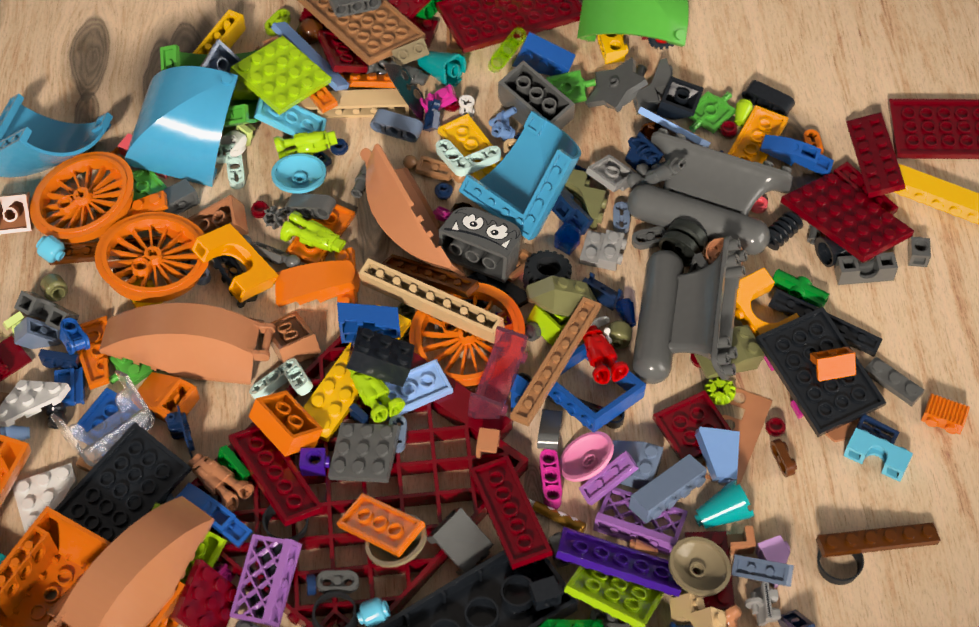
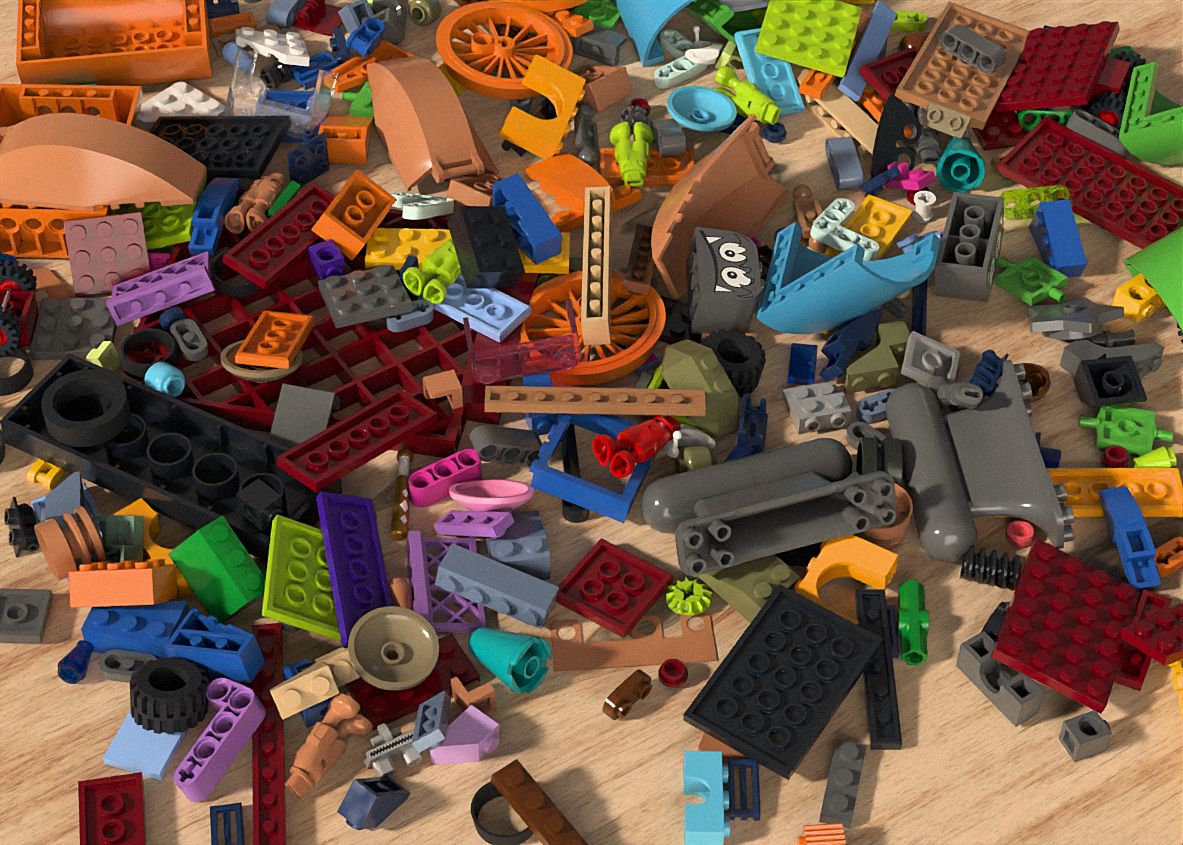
camera: 60 degrees right, 10 degrees down
light blue tile [638,107,711,148] -> none
medium blue slope [695,427,740,486] -> none
orange panel [810,347,856,381] -> none

